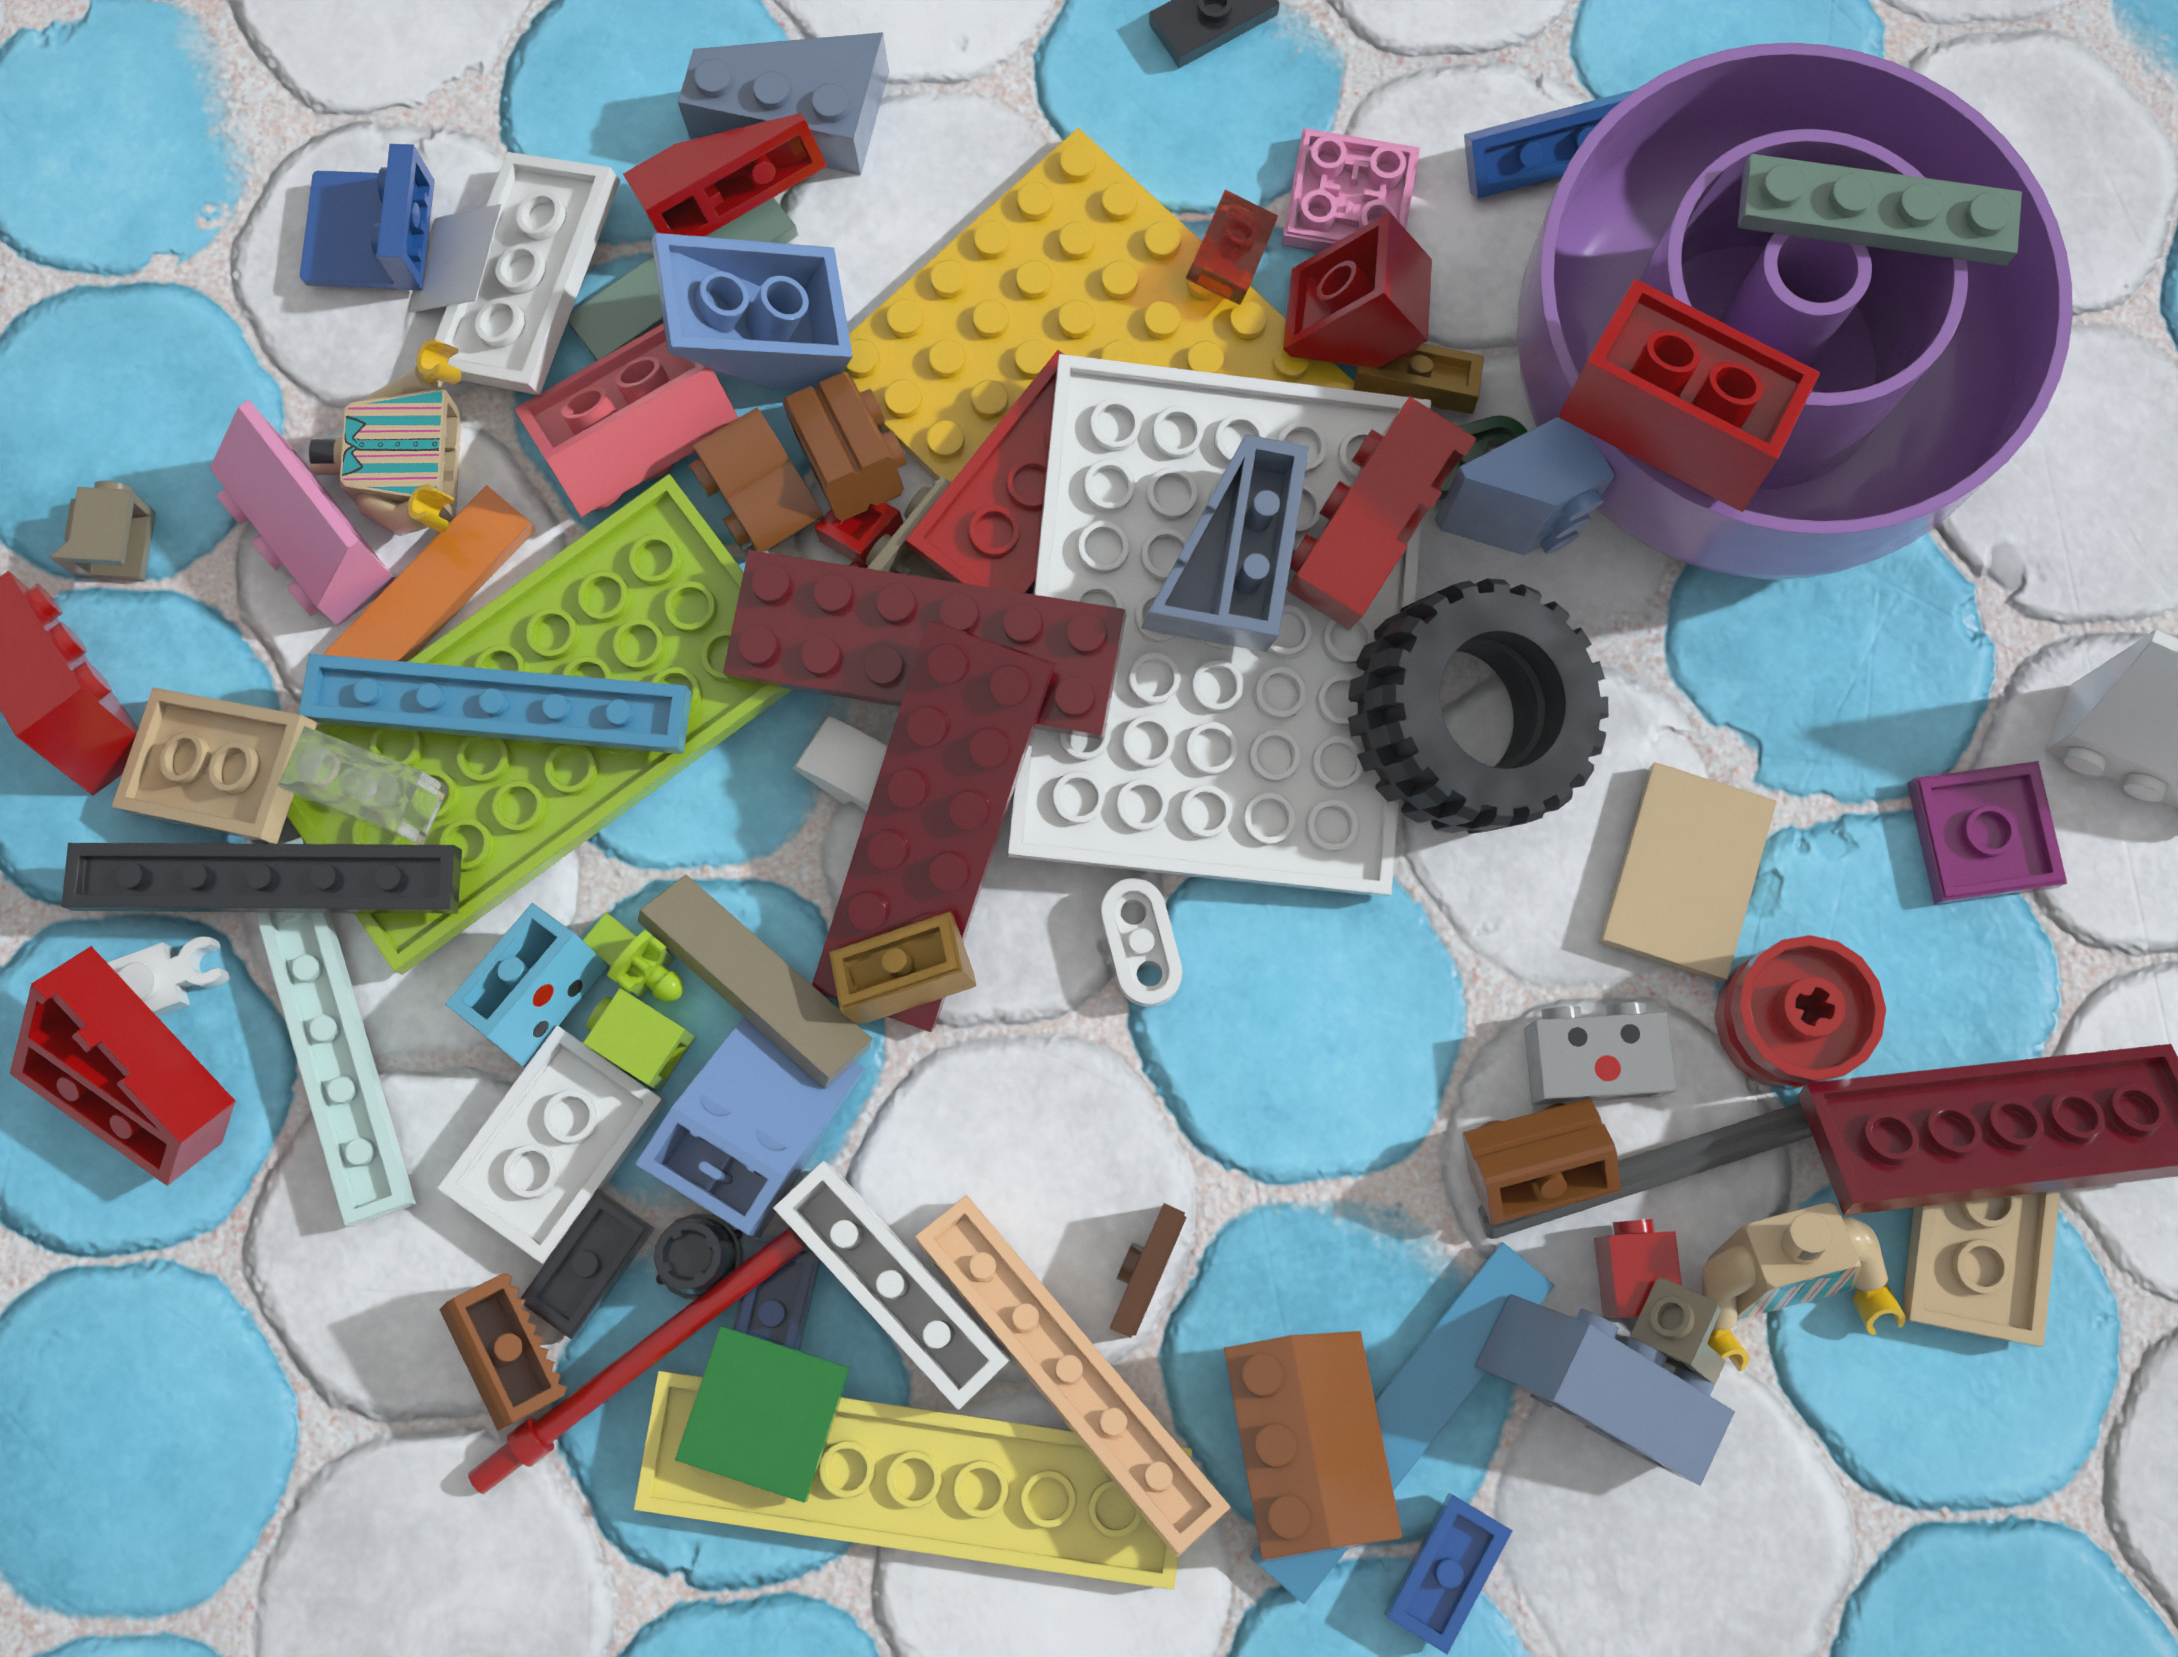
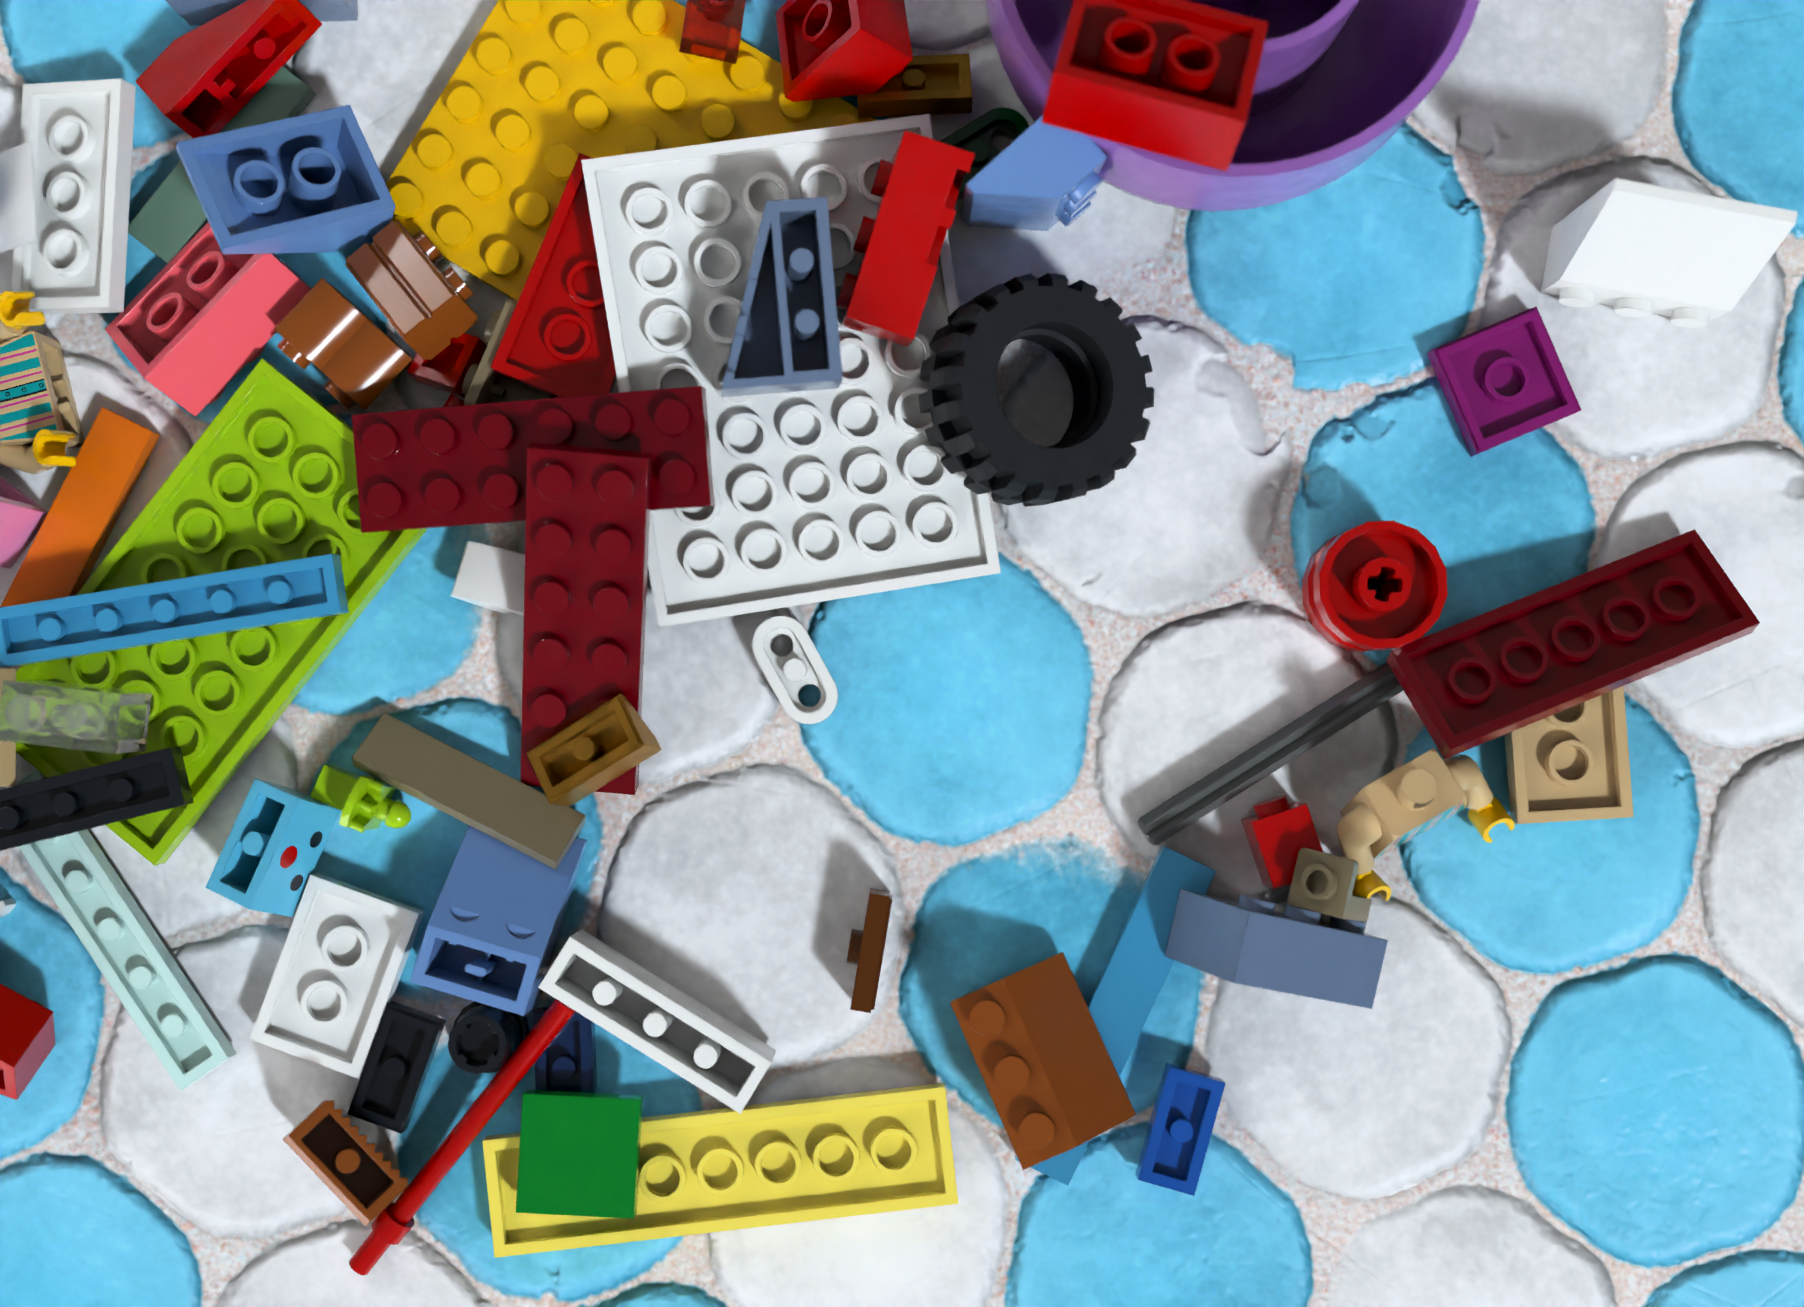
camera: 15 degrees left, 10 degrees up
lime brick [583,988,696,1092] -> none
light nougat plate [915,1195,1231,1558] -> none
dark orange brick [1462,1098,1621,1226] -> none
light grey brick [1524,1002,1677,1105] -> none
tan tile [1598,762,1777,983] -> none

